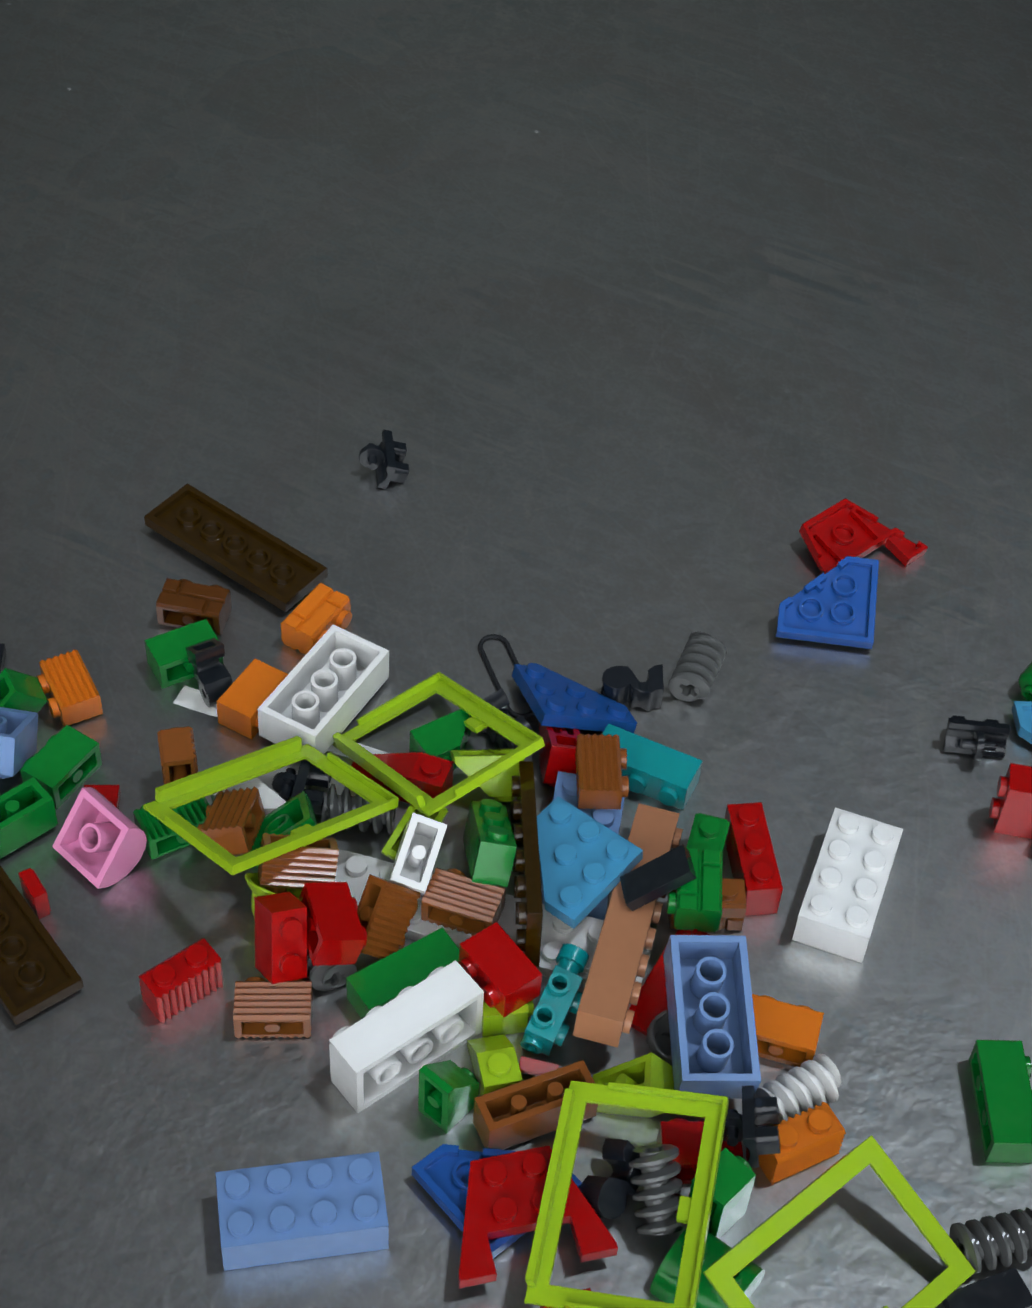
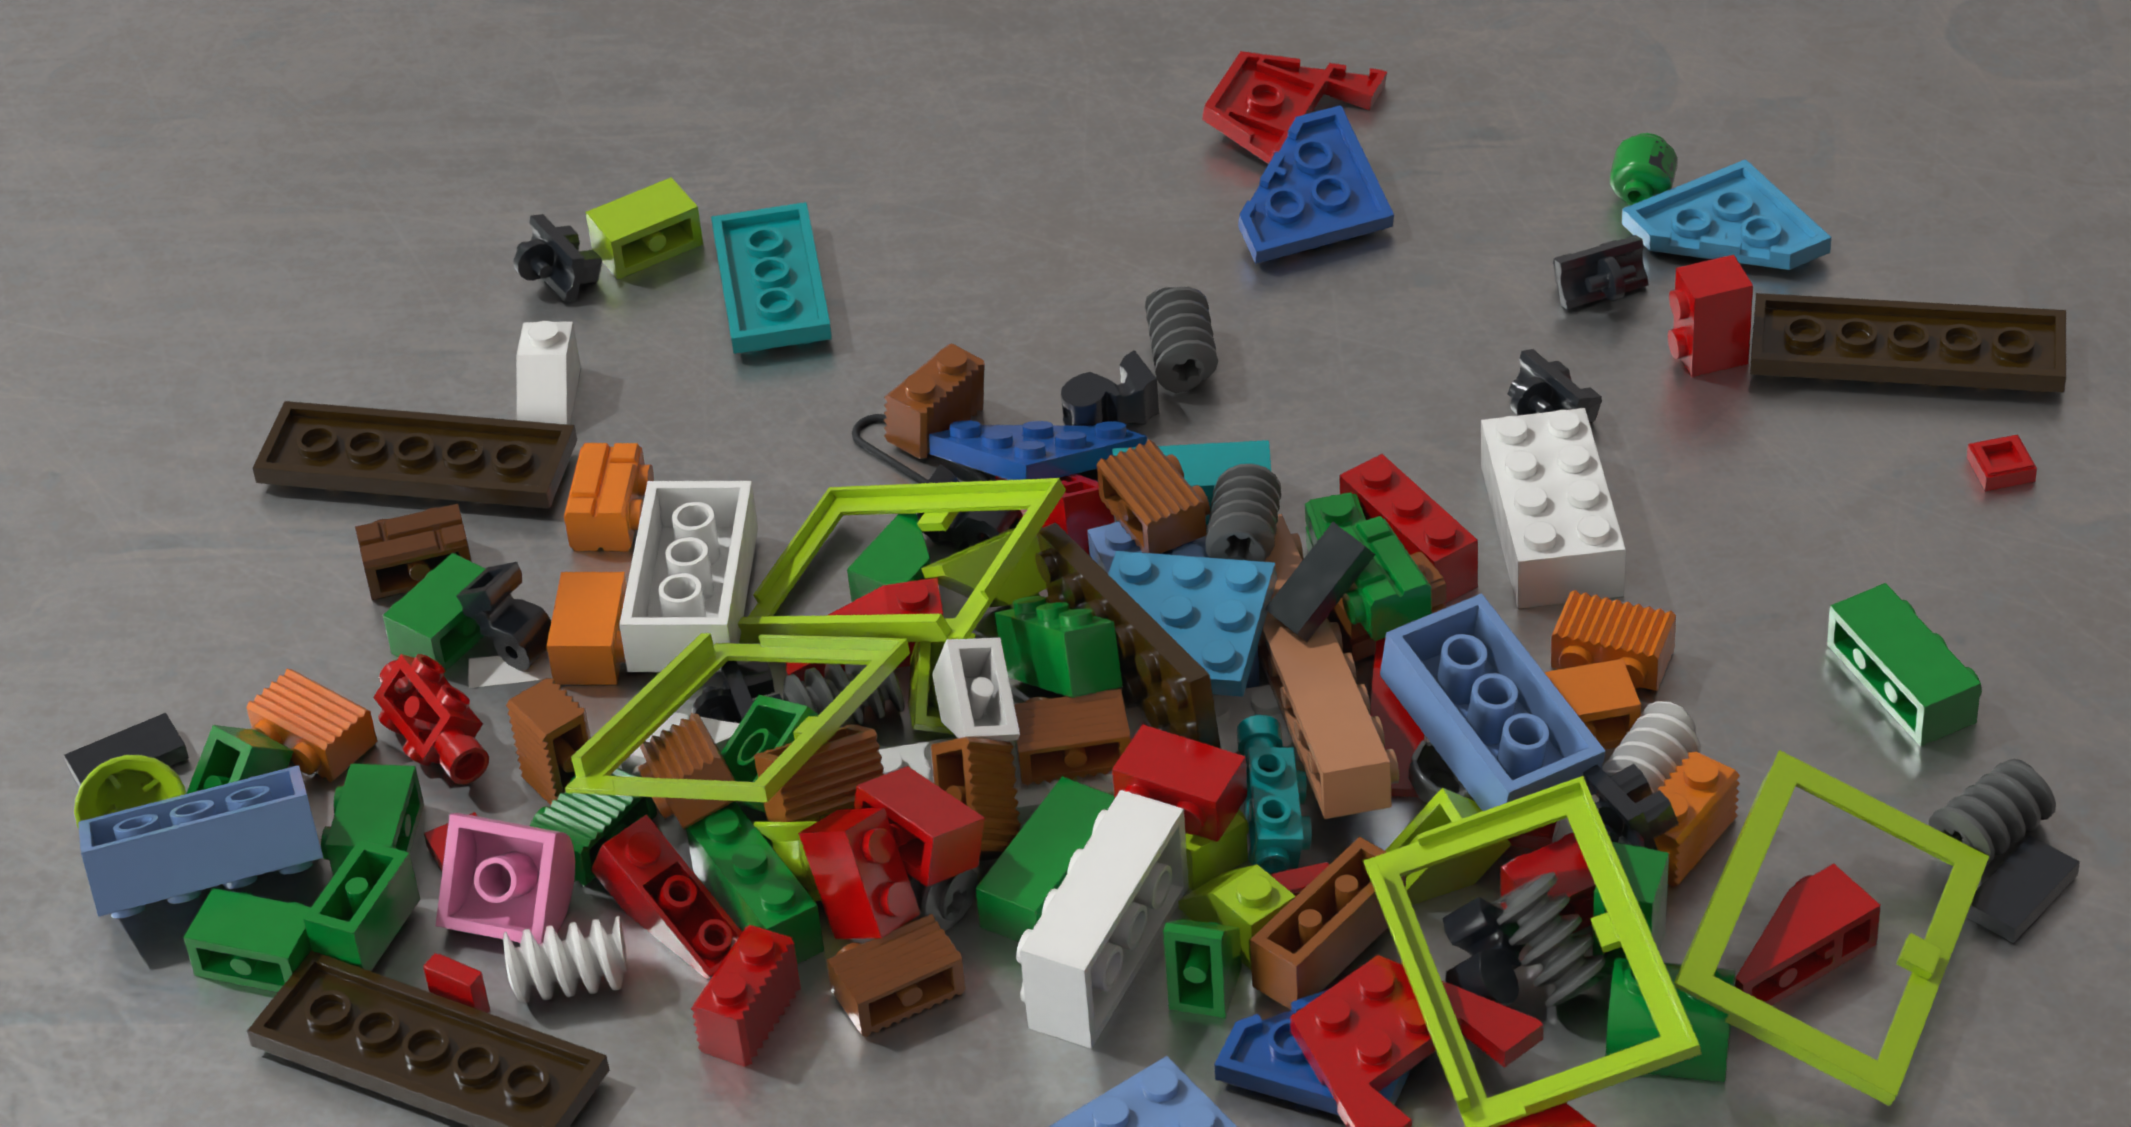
camera: 20 degrees left, 5 degrees down
none -> red brick [373,654,489,784]
none -> white piece [503,916,627,1004]
none -> white slope [516,321,581,425]
none -> lime brick [585,177,704,280]
none -> red slope [591,814,742,980]
none -> green brick [686,801,824,964]
none -> teal plate [711,202,832,354]
none -> dark orange brick [883,343,985,459]
none -> dark grey piece [1206,464,1282,562]
none -> black hips [1508,349,1602,423]
none -> orange brick [1551,590,1676,691]
none -> red slope [1735,864,1881,1006]

